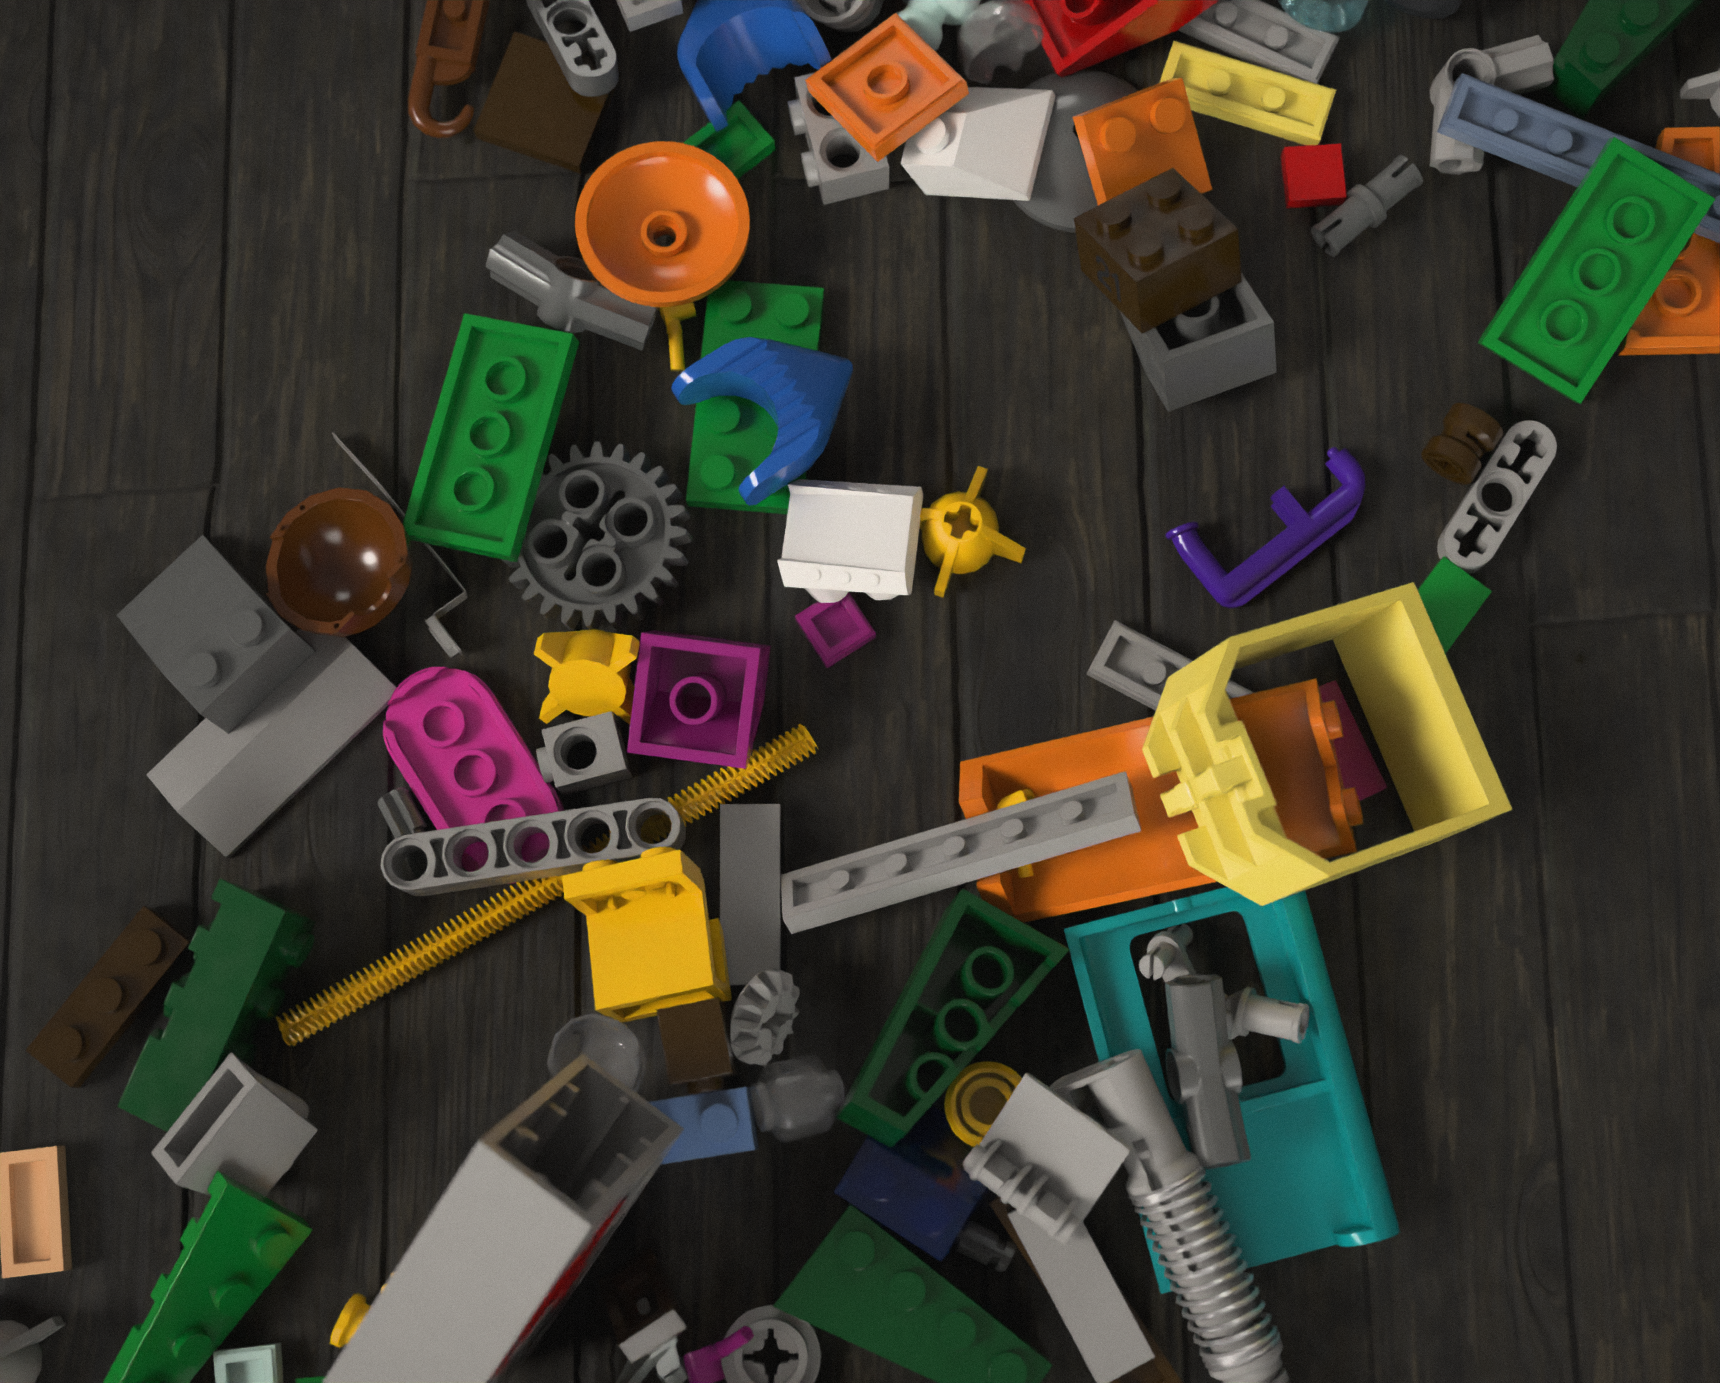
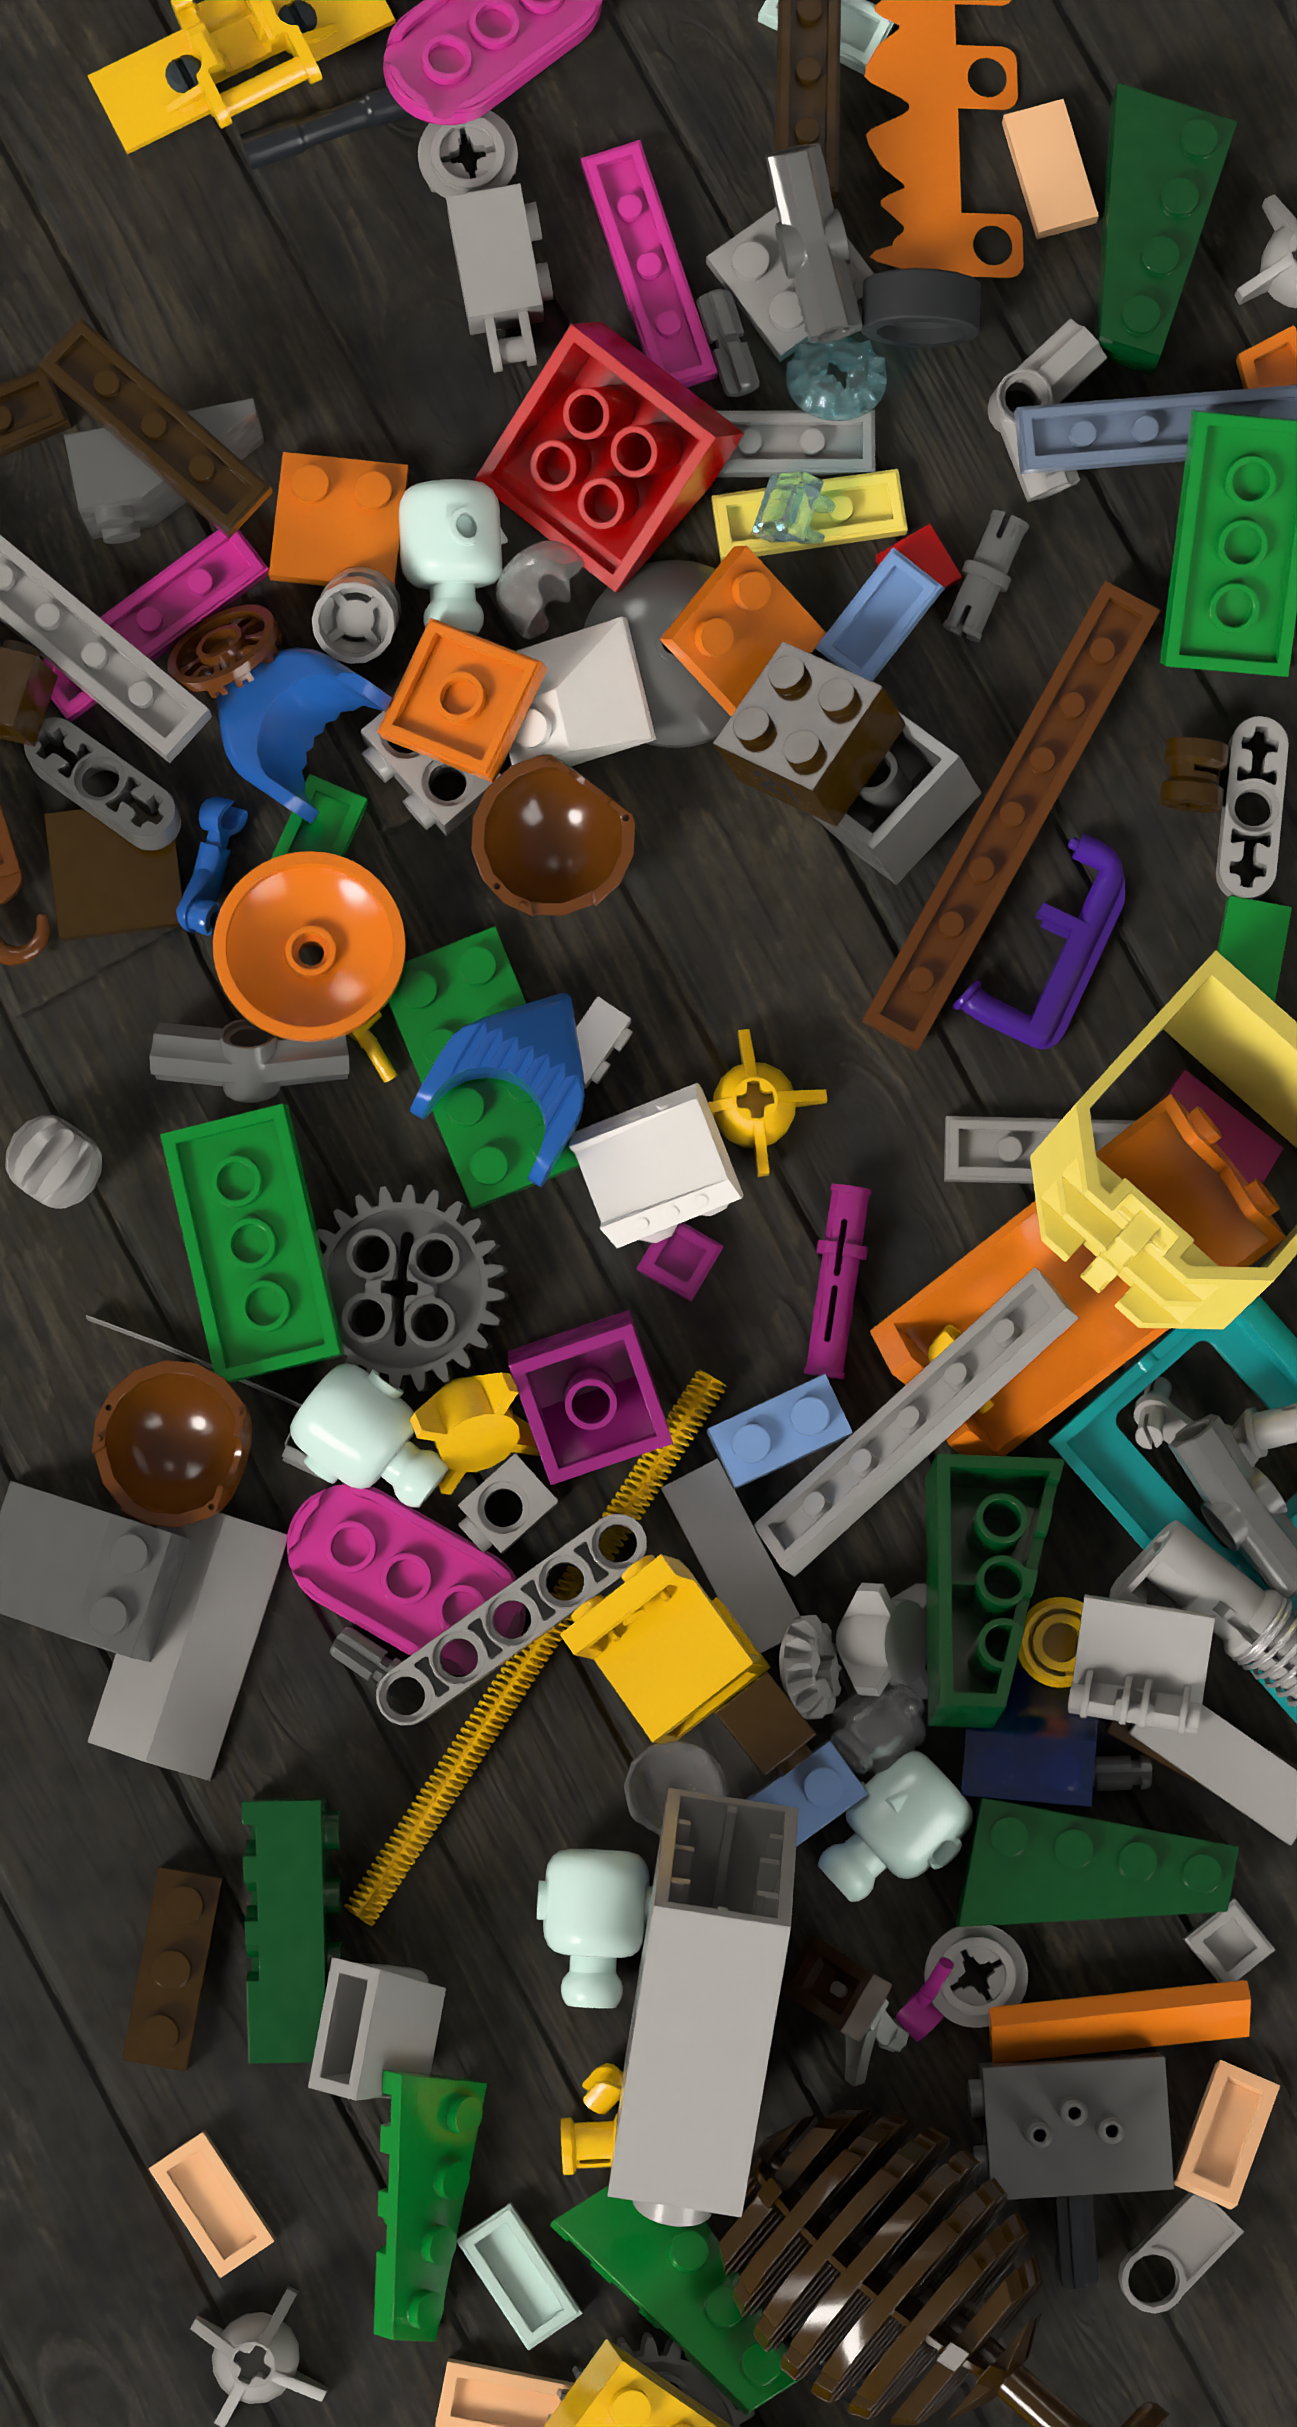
camera: 35 degrees left, 5 degrees up
none -> light grey piece [5,1115,102,1209]
none -> blue arm [176,797,248,936]
none -> light aqua piece [290,1363,448,1508]
none -> reddish brown cylinder [471,754,635,916]
none -> light aqua piece [537,1849,653,2008]
none -> white piece [576,997,633,1088]
none -> medium blue brick [707,1374,853,1490]
none -> clear light blue tile [751,471,835,544]
none -> magenta pin [804,1184,871,1379]
none -> medium blue tile [816,548,945,682]
none -> light aqua piece [818,1751,973,1902]
none -> light grey piece [836,1583,928,1699]
none -> reddish brown plate [862,581,1160,1052]

